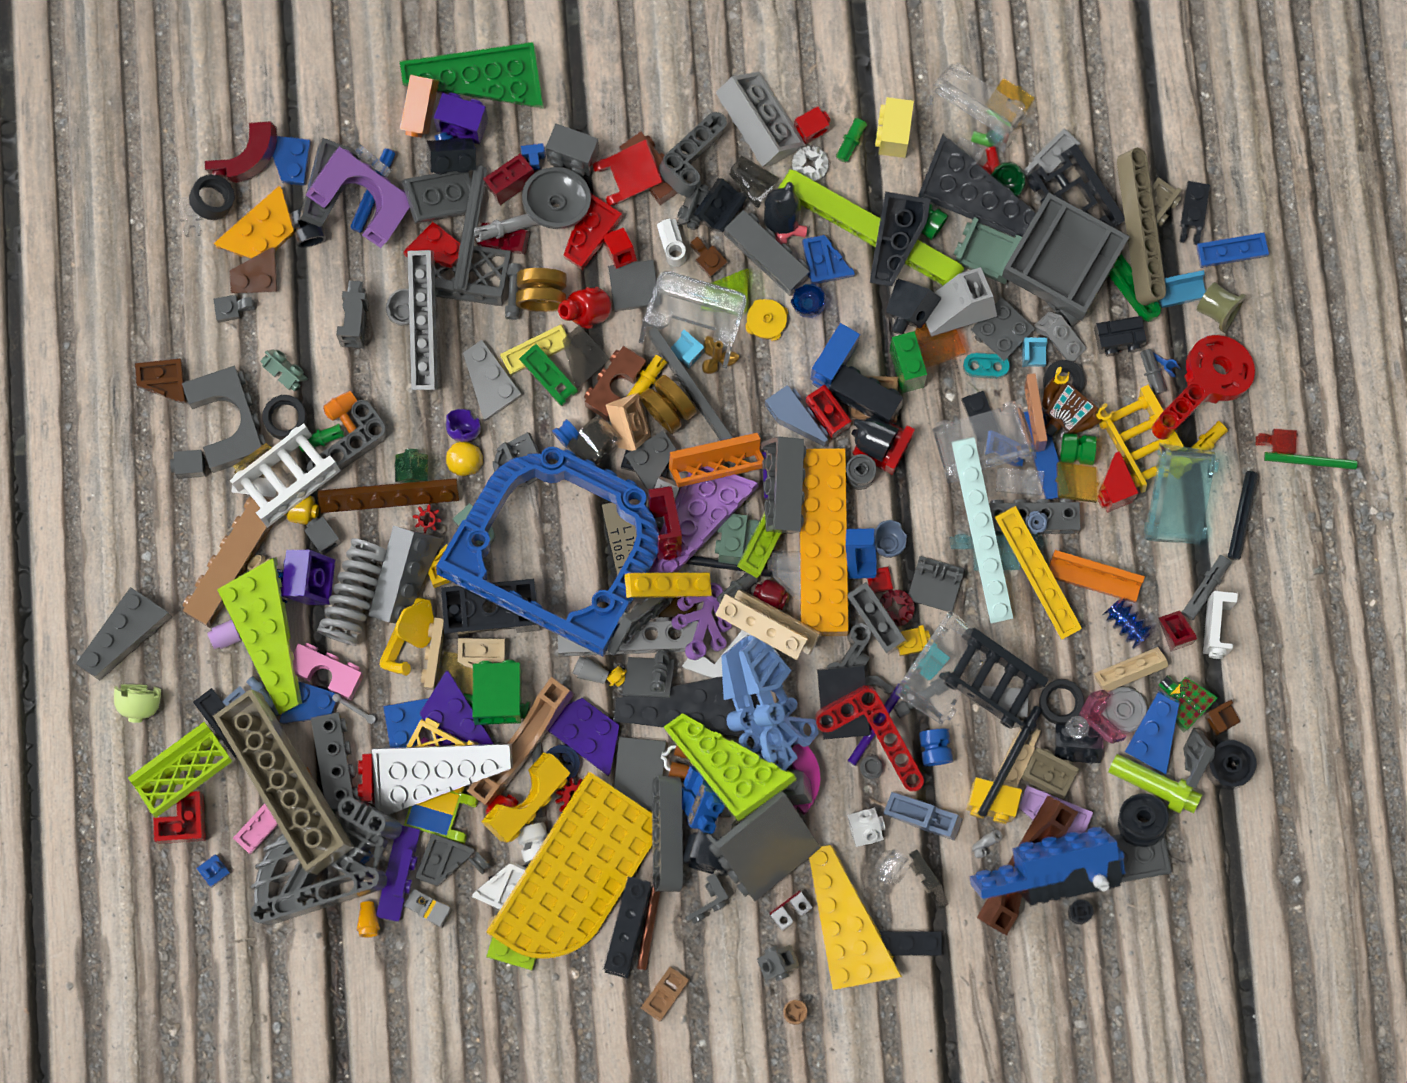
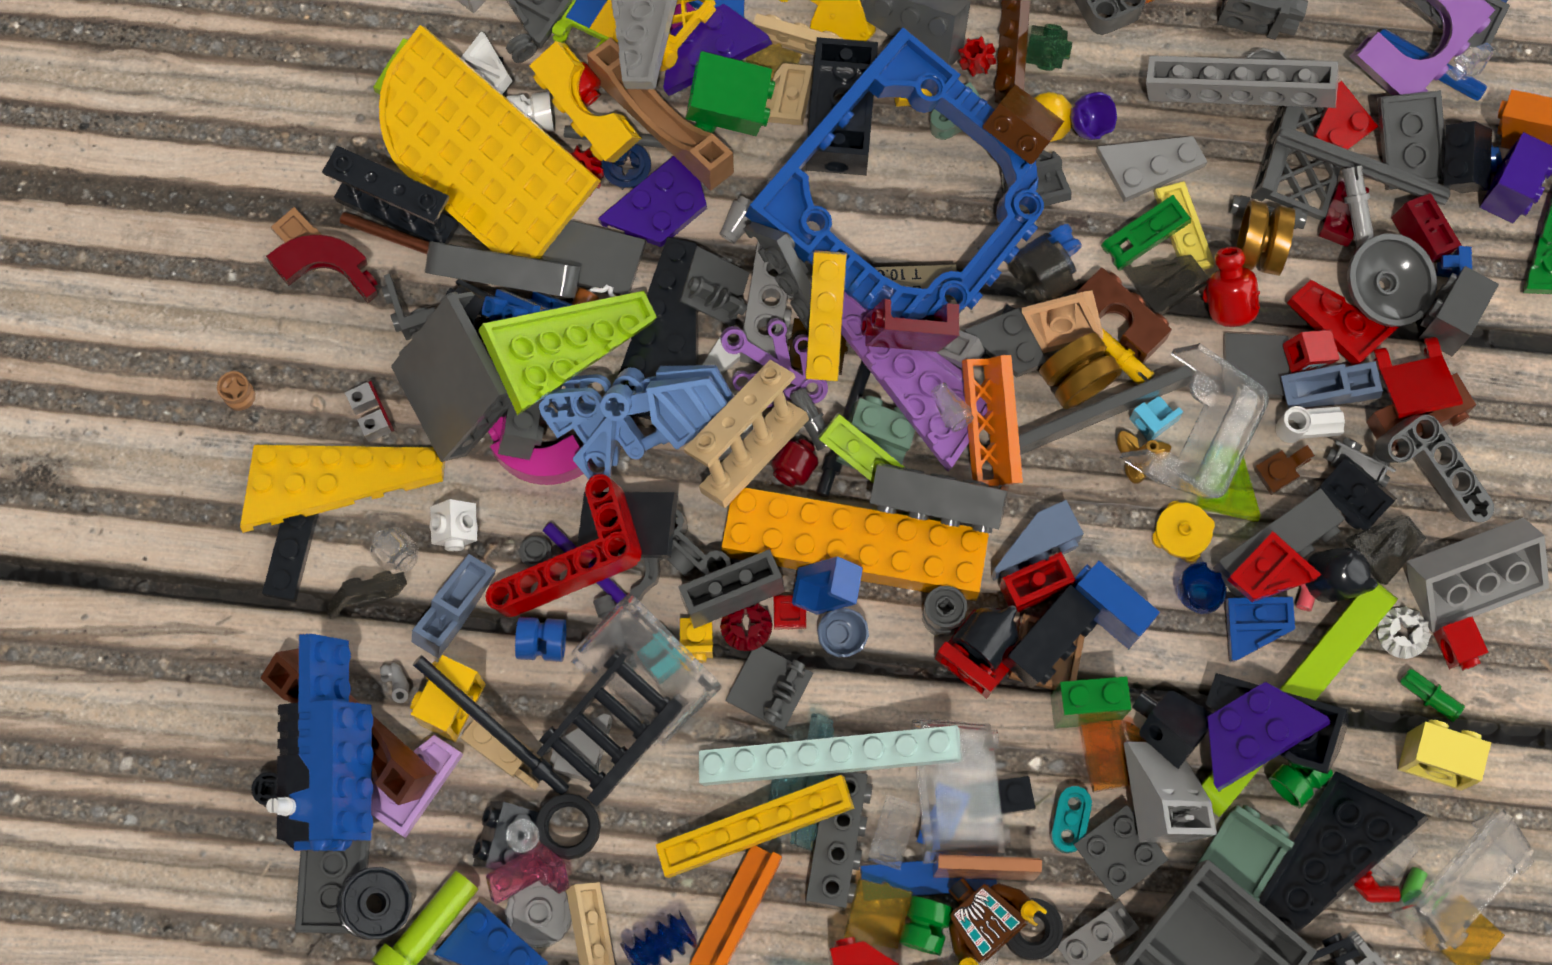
camera: 100 degrees right, 5 degrees down
yellow plate [607,666,627,687] -> none
dark grey brick [757,945,800,982] -> none
clear slope [767,551,801,600] -> none
dark green hair [992,162,1025,196] -> none
dark tan bracket [1021,748,1079,800] -> none
medium azure panel [1022,338,1048,367] -> none
sand blue plate [1025,511,1048,534] -> none
none -> dark red arch [266,235,378,303]
none -> clear cone [930,383,974,432]
none -> reddish brown panel [983,84,1064,164]
none -> dark purple wing [1208,682,1331,792]
none -> red wing [1227,531,1321,602]
none -> sand blue slope [1281,361,1383,408]

